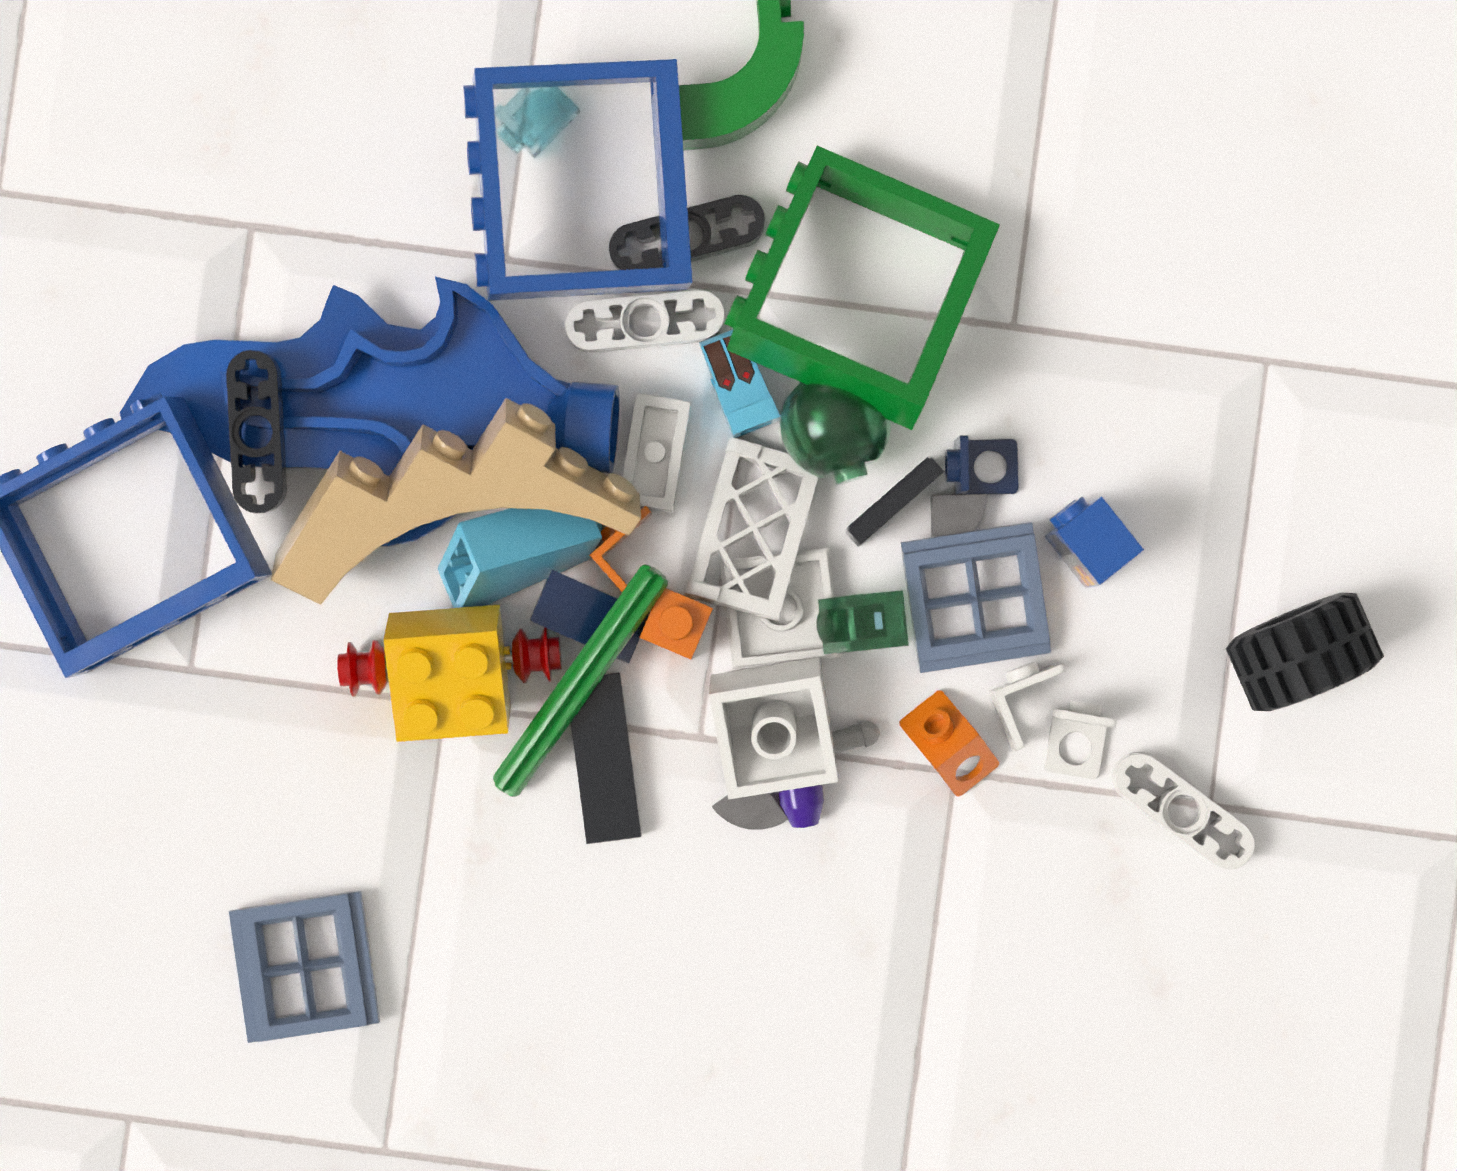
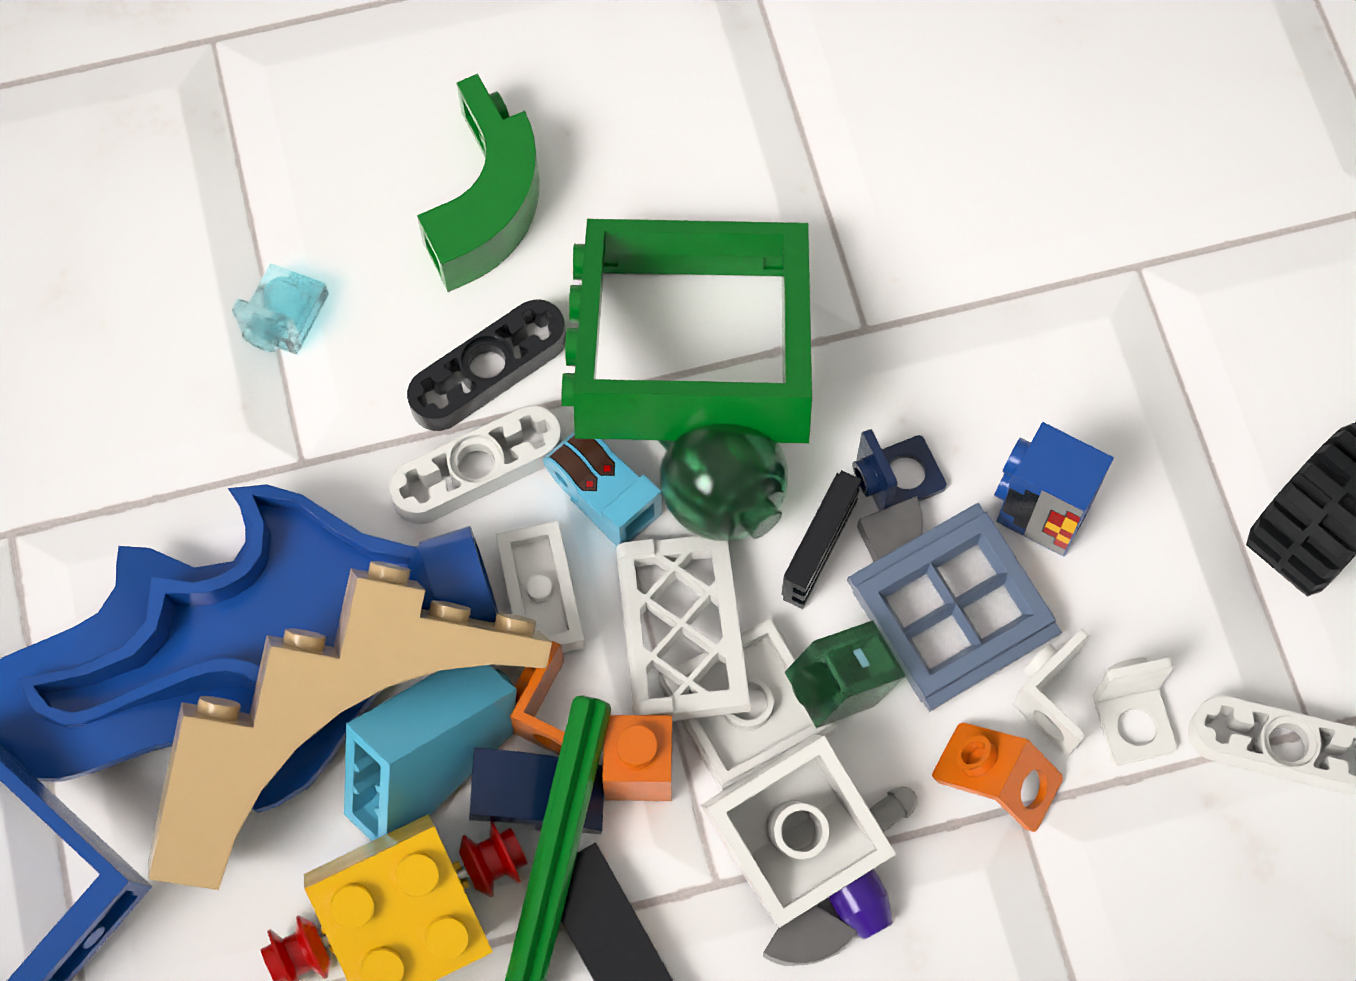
camera: 20 degrees left, 20 degrees down
black beam [226,350,287,513] -> none
blue window [463,59,693,301] -> none

